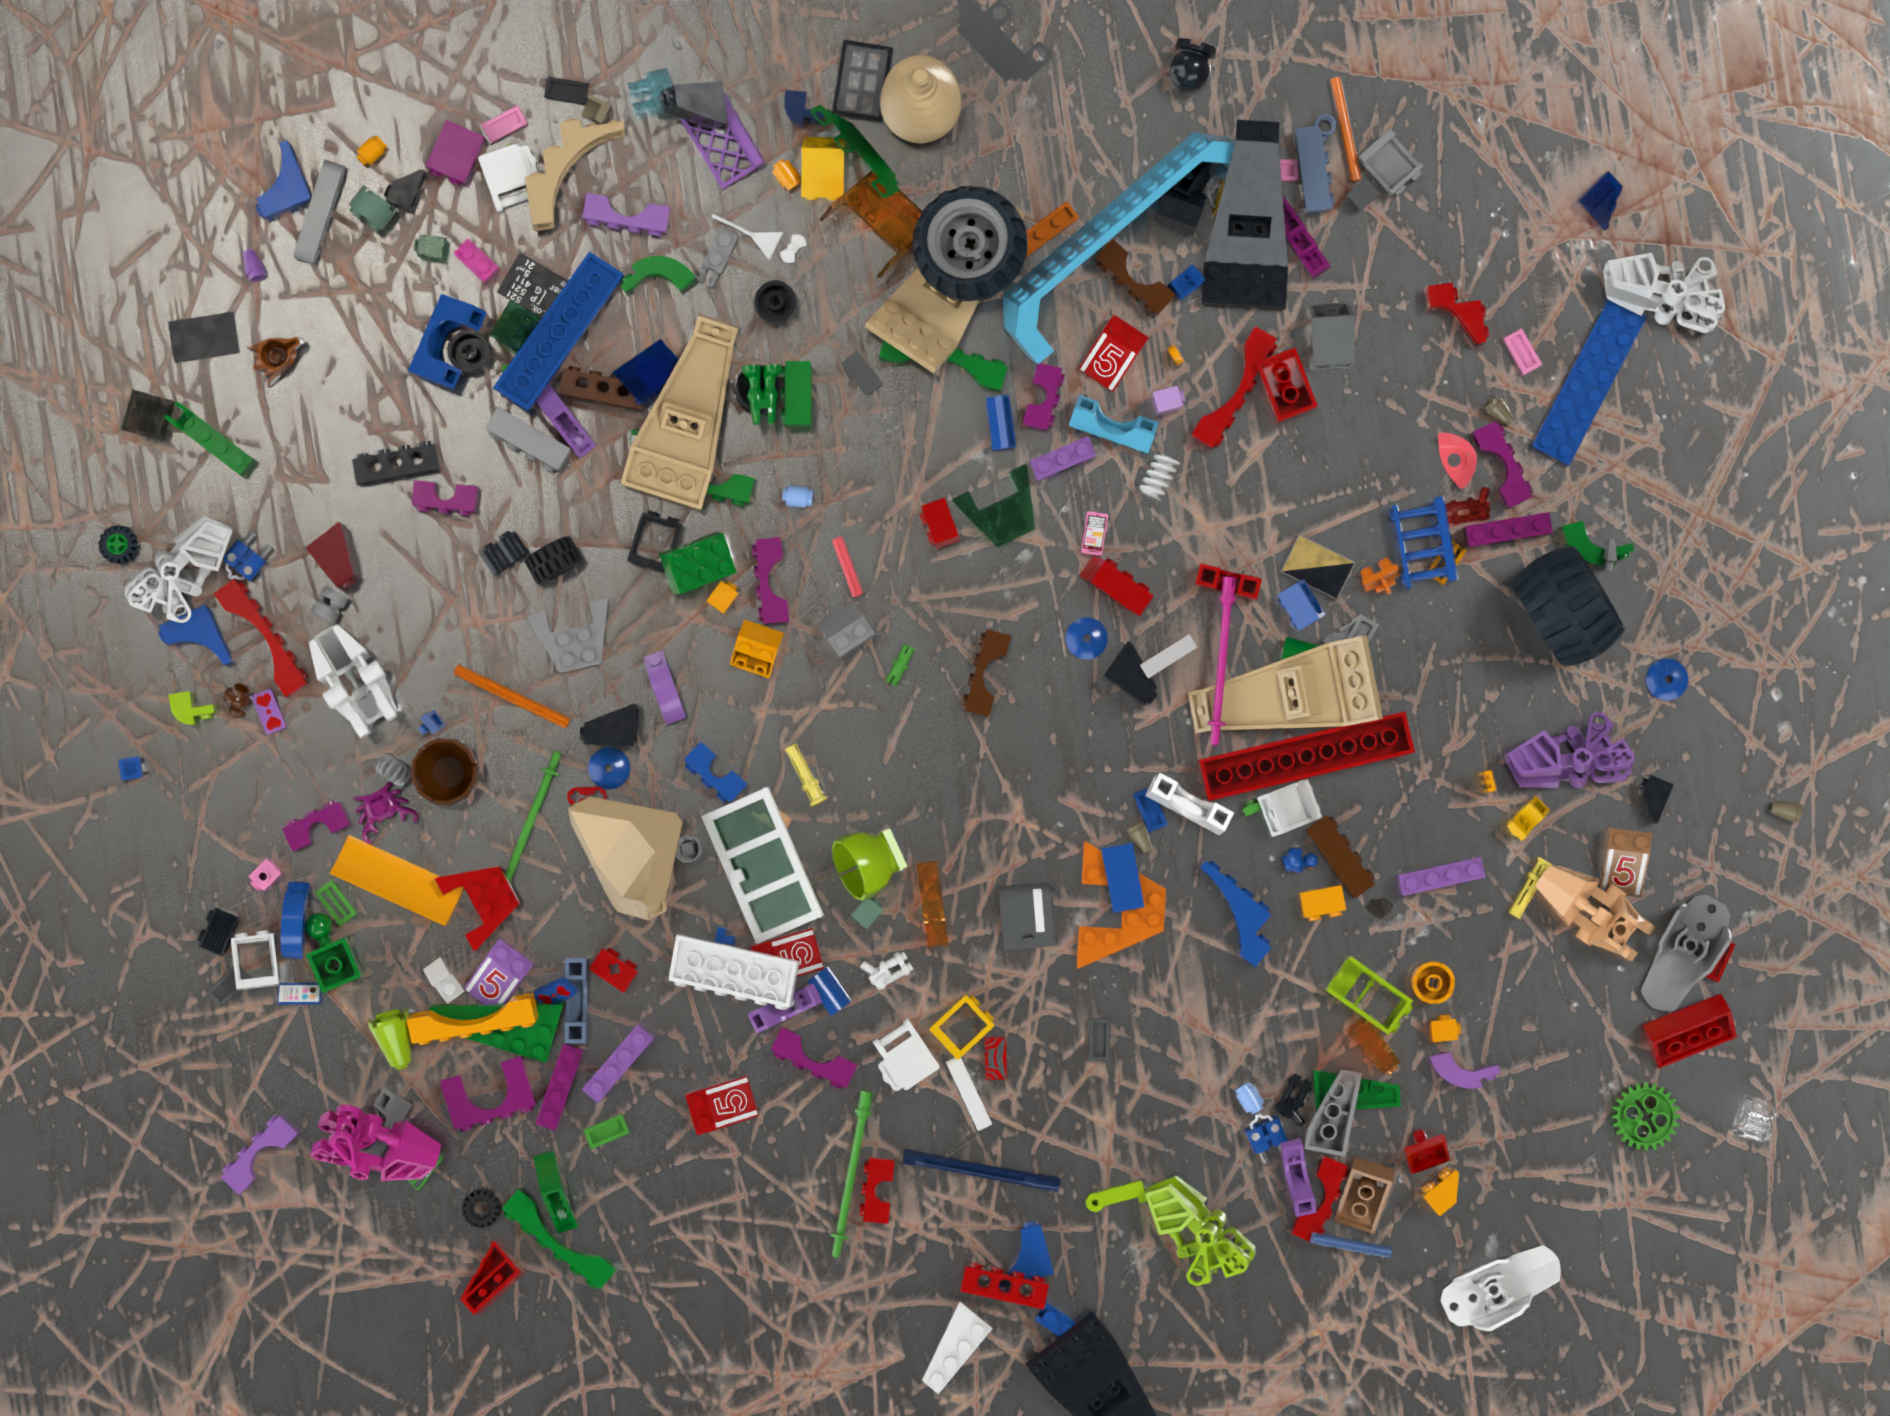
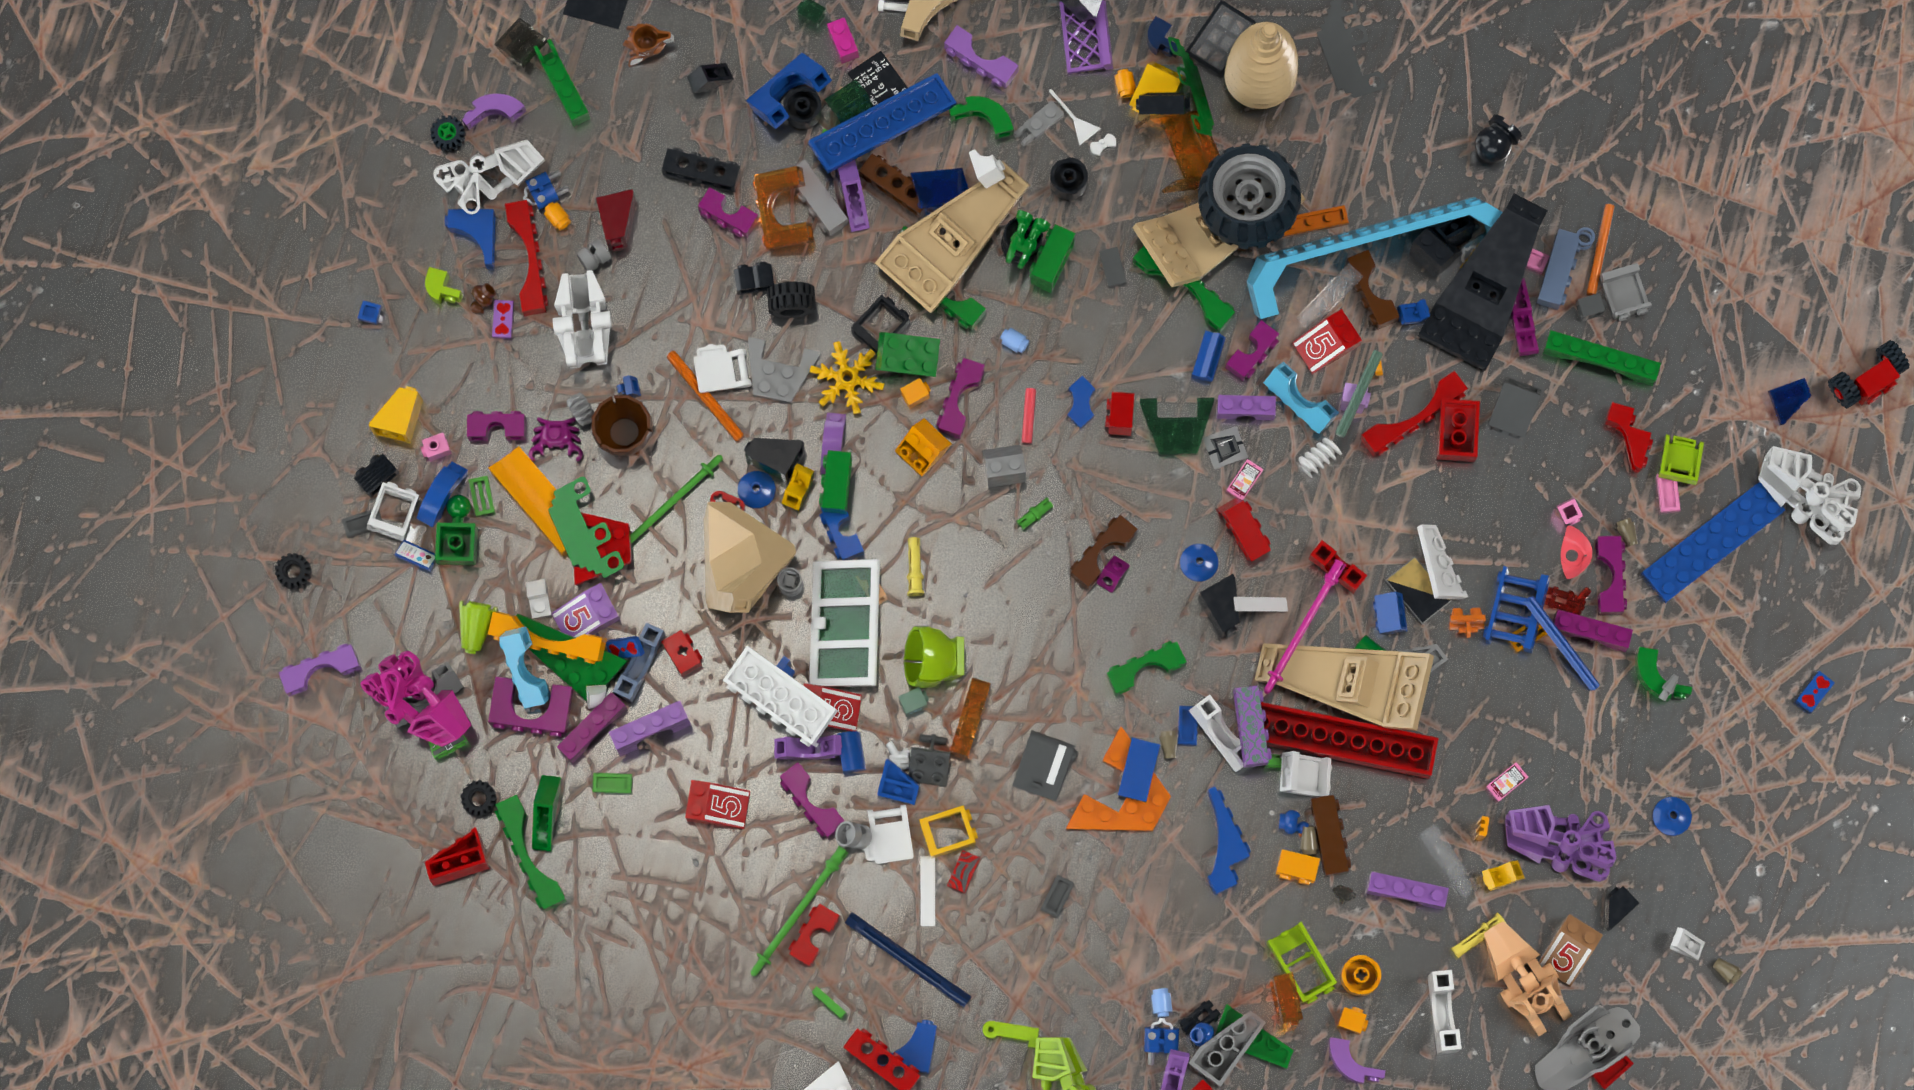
camera: 30 degrees right, 10 degrees down
black wheel [1513,546,1625,666] -> none
none -> black tyre [275,553,312,590]
none -> yellow slope [369,386,423,444]
none -> medium lavender arch [462,94,527,130]
none -> medium azure arch [499,627,551,709]
none -> light orange brick [544,202,571,231]
none -> green piece [548,476,624,578]
none -> white brick [586,685,607,709]
none -> black slope [687,63,734,93]
none -> white piece [693,344,752,393]
none -> clear orange arch [753,166,815,250]
none -> yellow brick [782,463,814,511]
none -> yellow piece [810,341,885,415]
none -> bright green tile [812,986,847,1020]
none -> green brick [819,450,853,514]
none -> light grey wheel [835,821,872,849]
none -> blue wing [877,758,920,805]
none -> dark grey plate [908,734,950,786]
none -> white arch [969,149,1005,189]
none -> blue tile [1067,375,1095,429]
none -> magenta bracket [1097,556,1130,593]
none -> green arch [1106,641,1187,696]
none -> black window [1136,92,1190,115]
none -> blue animal [1190,1022,1214,1047]
none -> sticker [1203,427,1248,469]
none -> medium lavender brick [1233,686,1272,768]
none -> clear plate [1296,263,1363,330]
none -> dark tan cone [1300,825,1319,855]
none -> sand green axle [1335,350,1383,438]
none -> white wing [1417,524,1468,600]
none -> clear plate [1418,824,1479,900]
none -> white arch [1427,970,1462,1055]
none -> tile [1486,762,1528,802]
none -> blue axle [1524,596,1600,691]
none -> green arch [1543,330,1661,386]
none -> bright pink brick [1557,498,1583,525]
none -> lime container [1658,434,1704,485]
none -> white slope [1670,927,1705,960]
none -> blue tile [1795,671,1835,713]
none -> brick [1828,340,1910,409]

